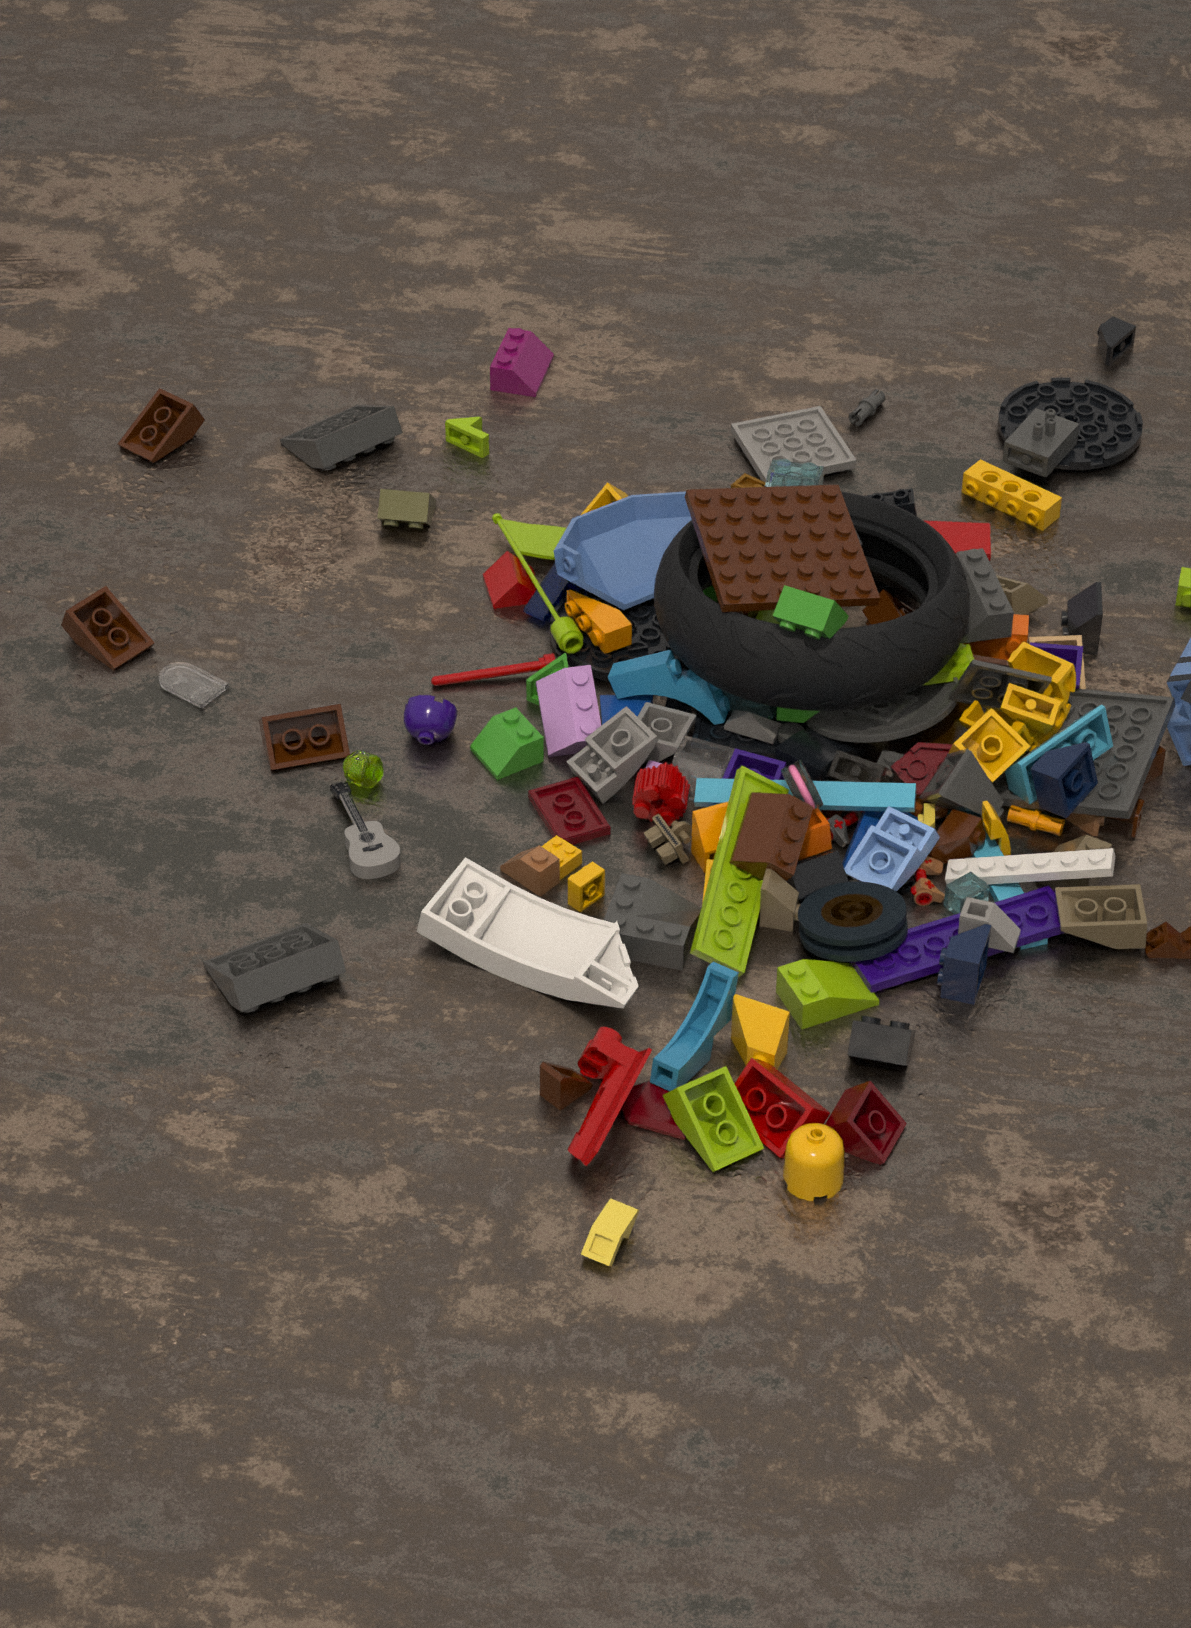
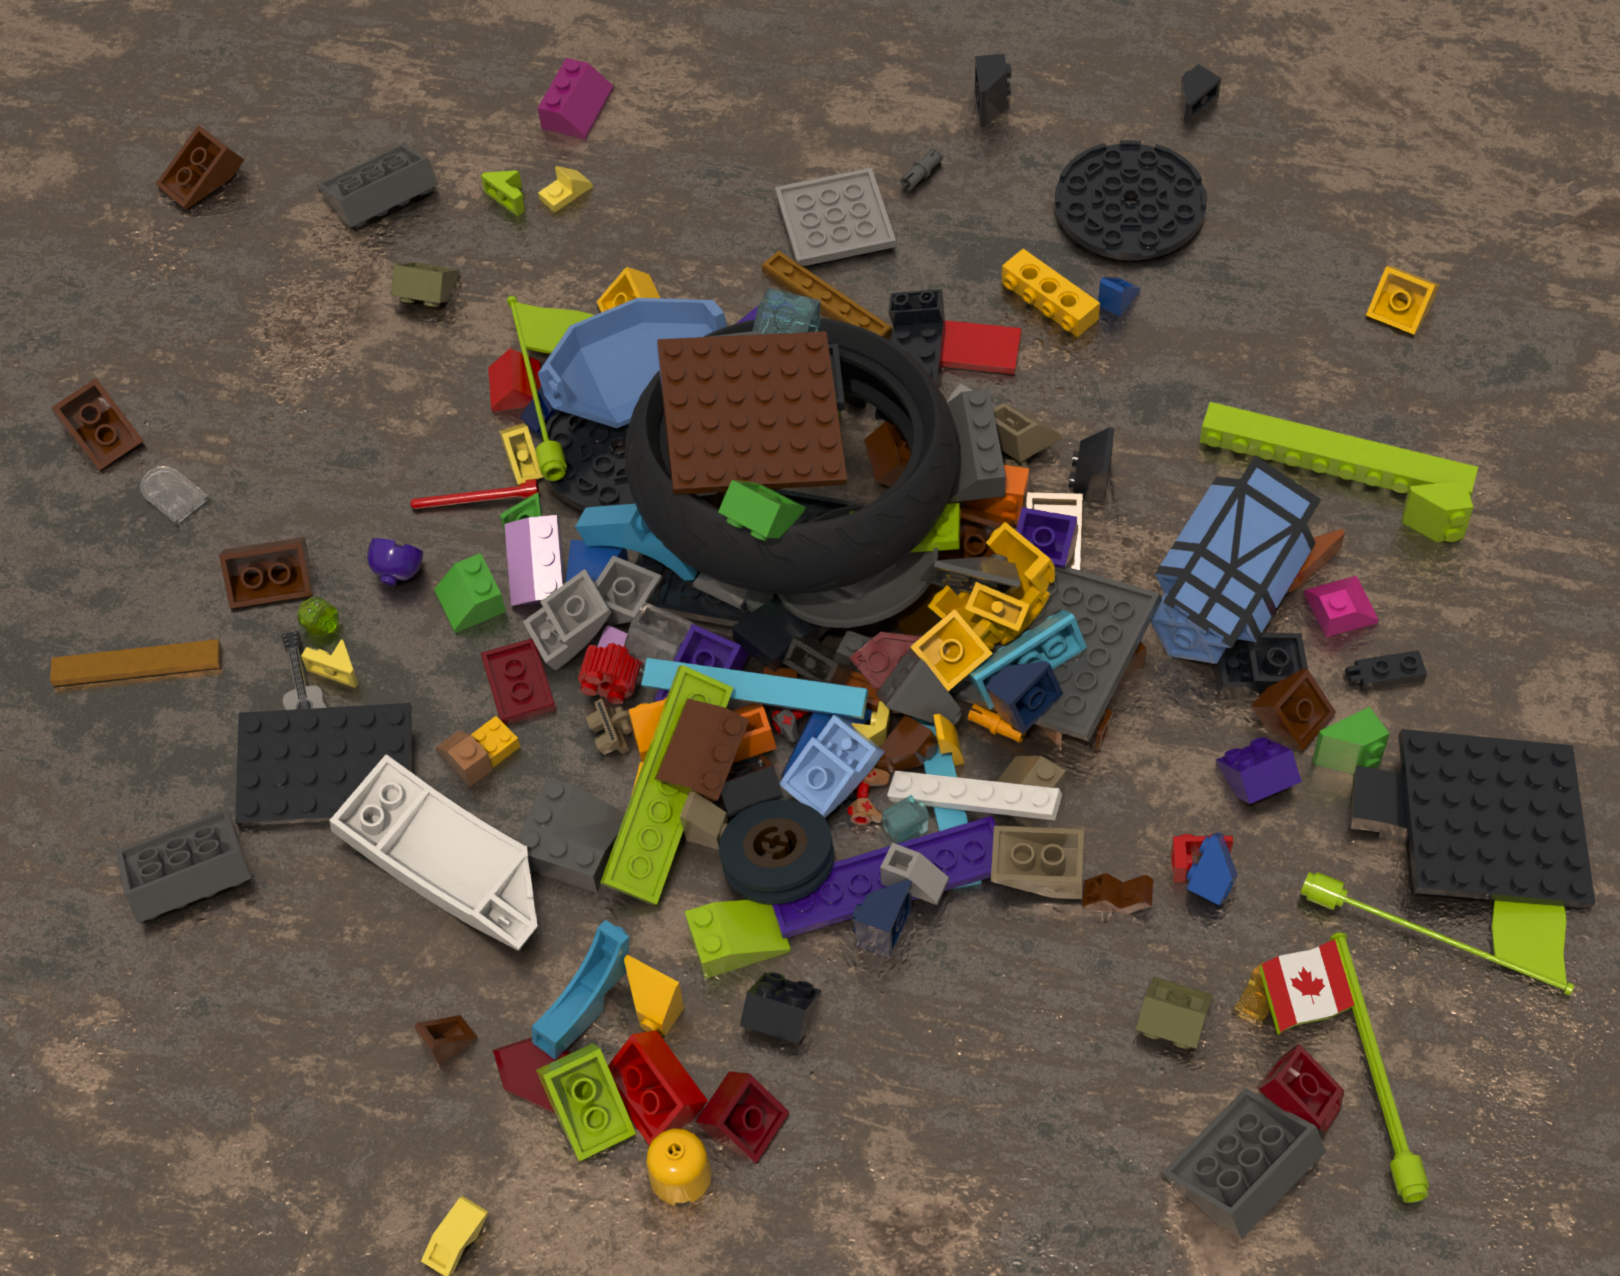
camera: 10 degrees right, 15 degrees up
light orange slope [565,590,632,654] -> none
red panel [567,1027,652,1166] -> none
yellow piece [568,861,605,912] -> none
clear smoke head [780,760,823,810] -> none
dark grey piece [1002,408,1079,477] -> none
none -> pearl gold tile [50,639,221,686]
none -> black plate [235,703,412,826]
none -> light yellow slope [301,639,358,688]
none -> light yellow slope [499,423,543,485]
none -> light yellow slope [538,166,593,212]
none -> black slope [974,54,1011,127]
none -> blue slope [1098,277,1141,316]

